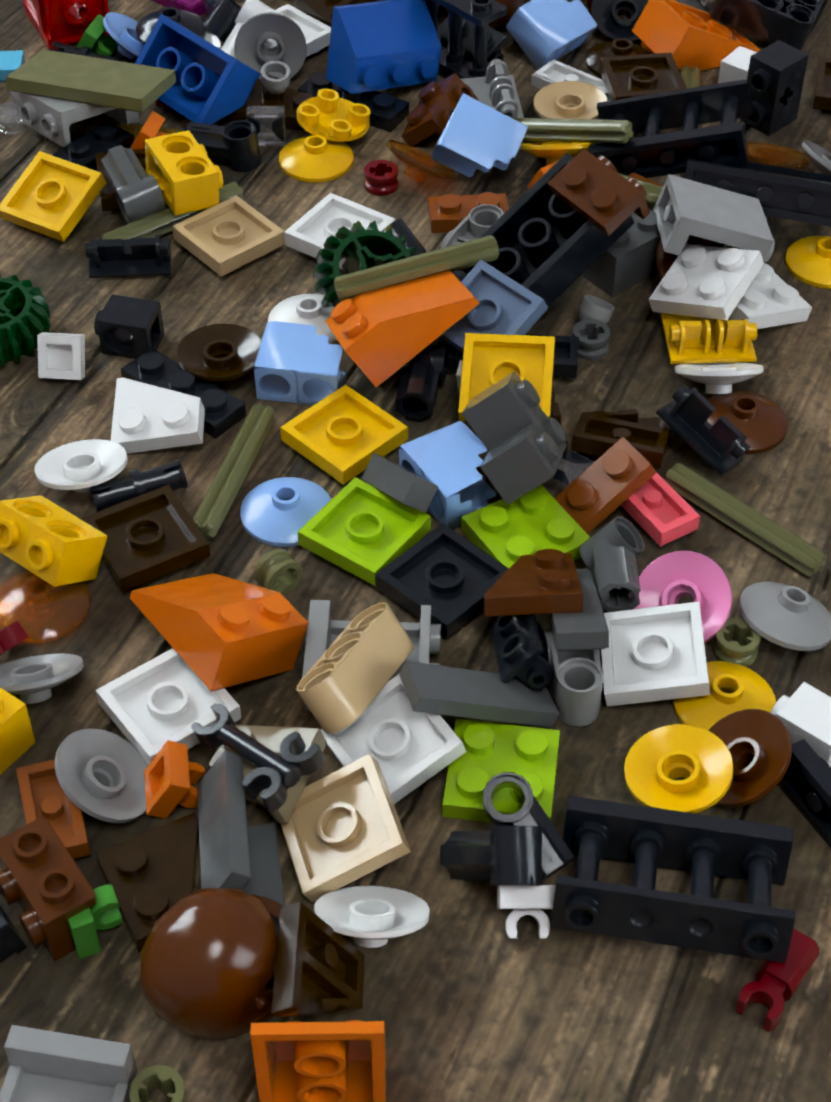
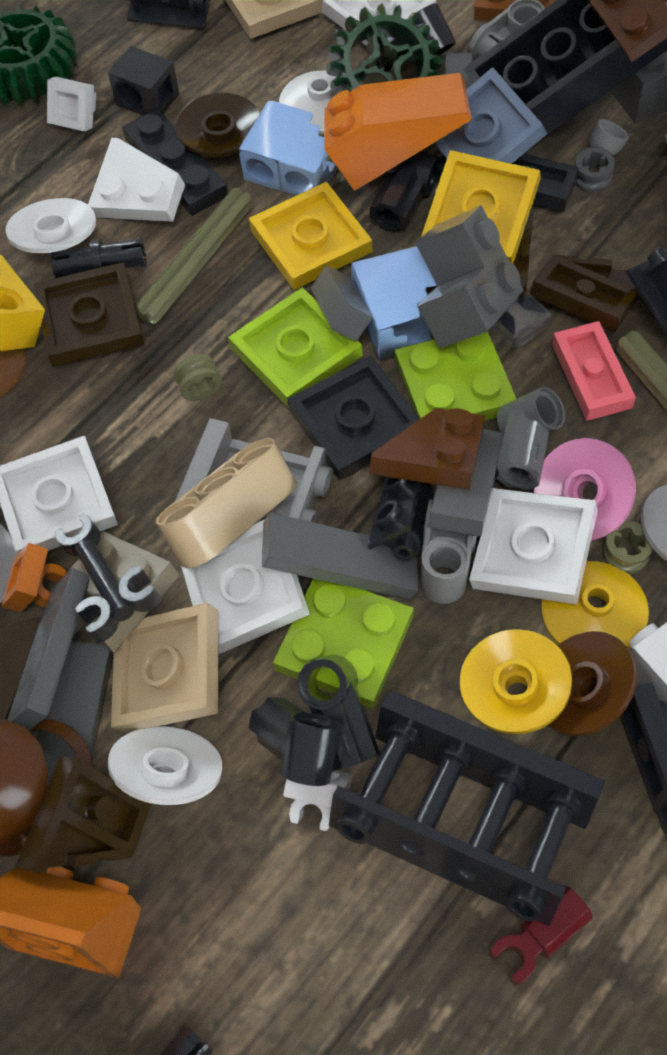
camera: 20 degrees right, 15 degrees up
orange slope [130,573,309,691] -> none
light blue dish [240,477,331,547] -> none
olive axle [334,235,499,301] -> none
dark orange plate [554,437,657,534] -> none

